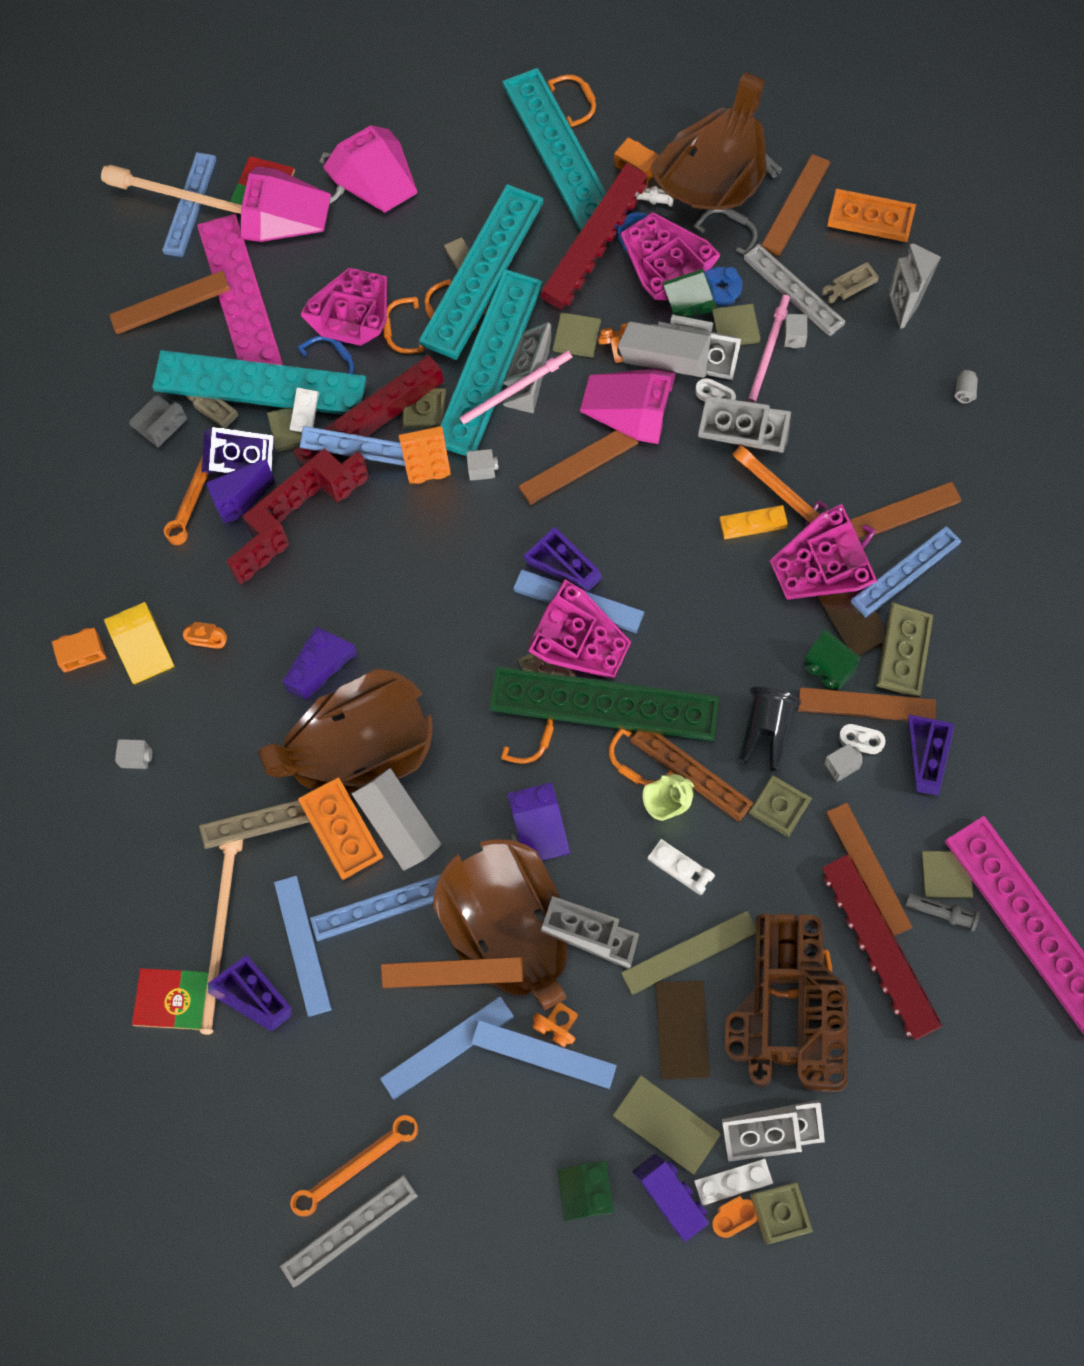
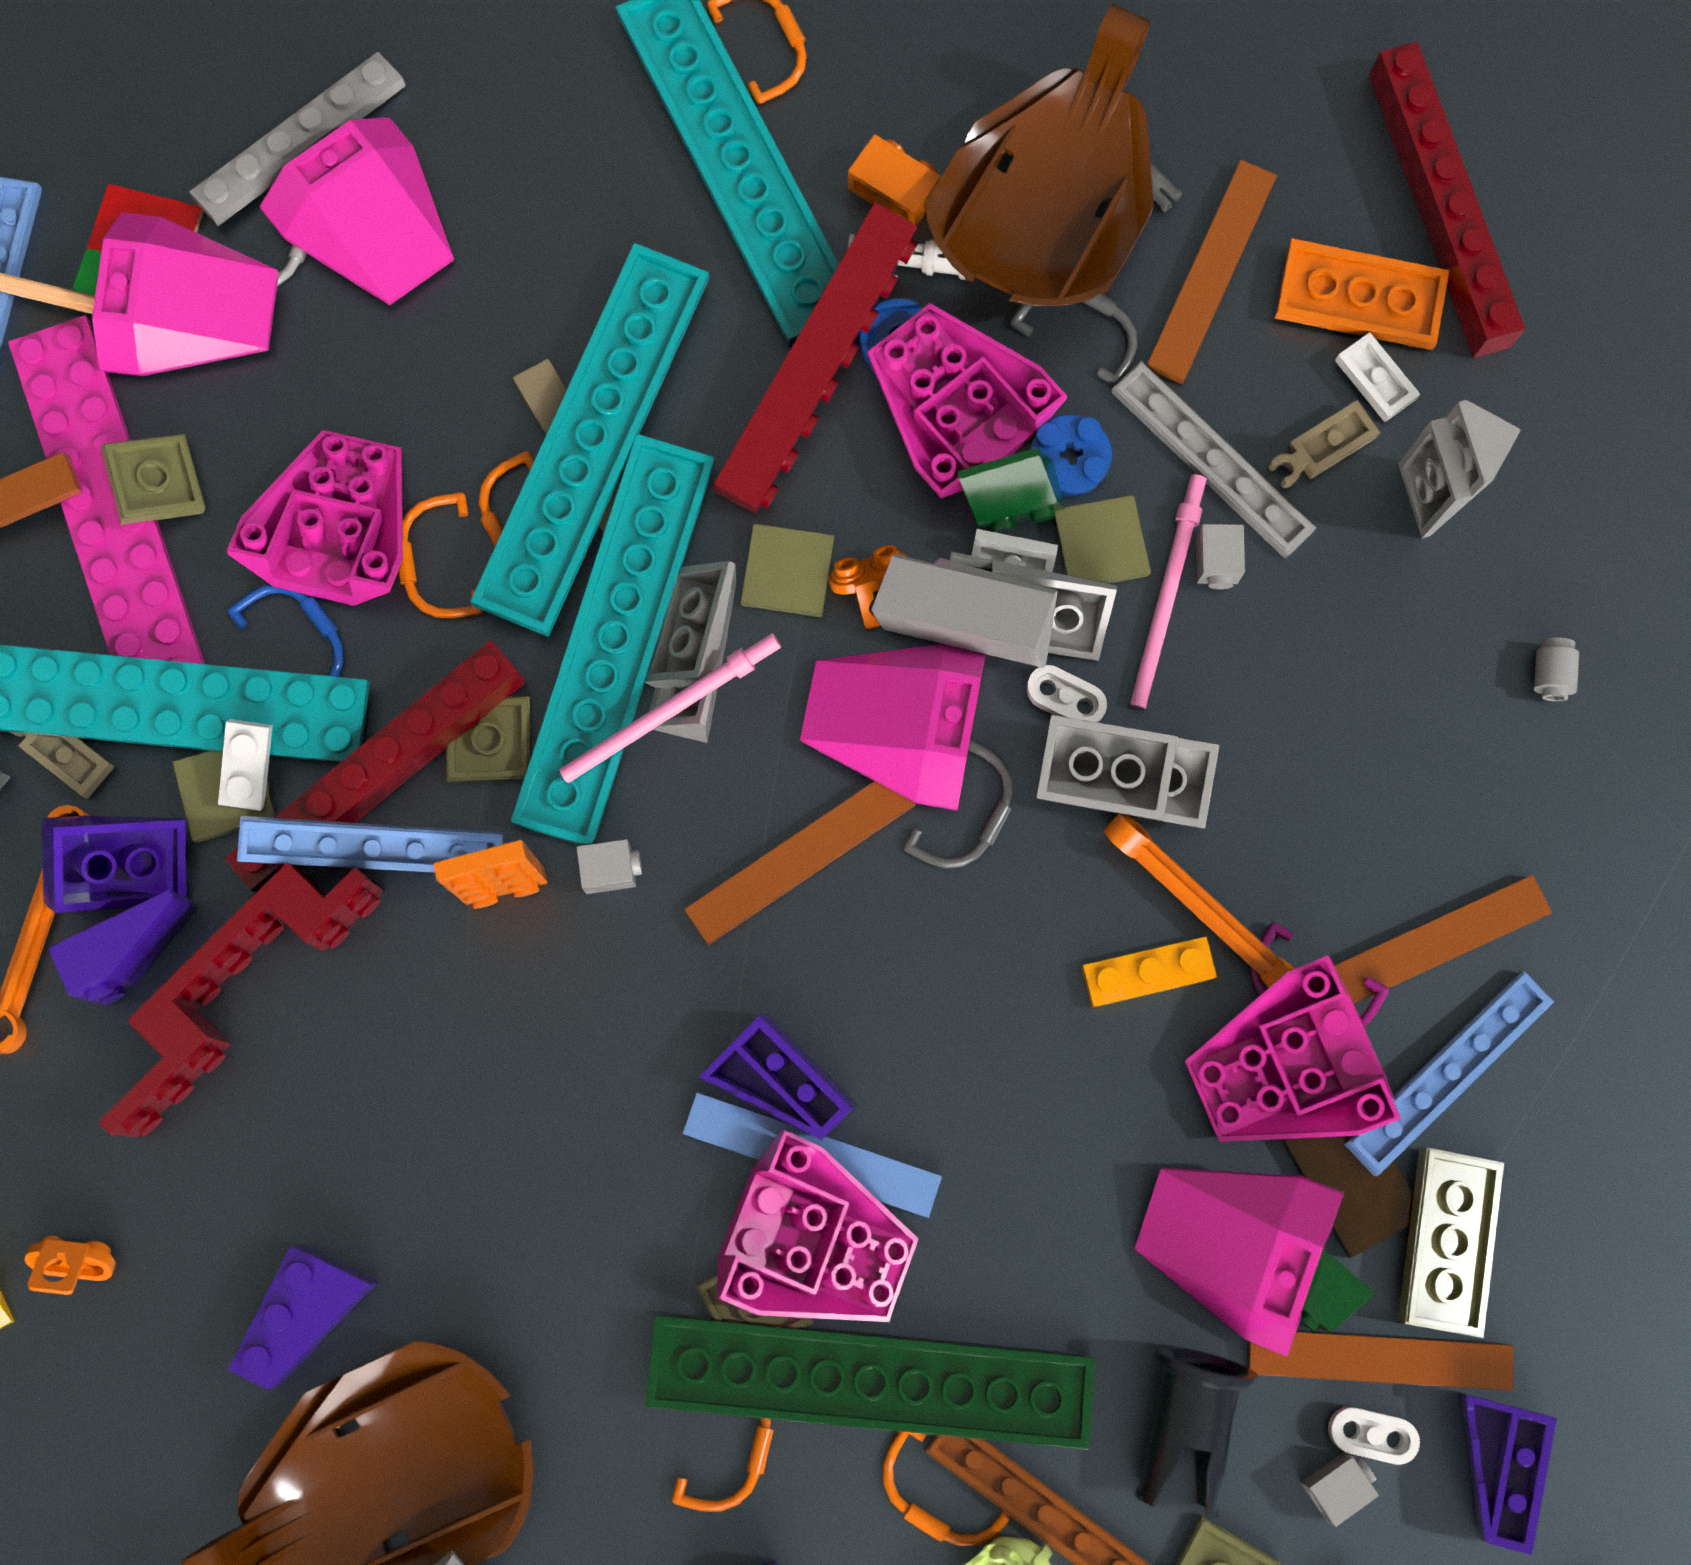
camera: 10 degrees left, 10 degrees up
none -> olive tile [100,434,205,525]
none -> light grey plate [189,52,405,226]
none -> dark grey piece [903,740,1013,869]
none -> dark pink wedge [1134,1167,1344,1357]
none -> white plate [1335,332,1420,422]
none -> dark red brick [1369,41,1525,358]

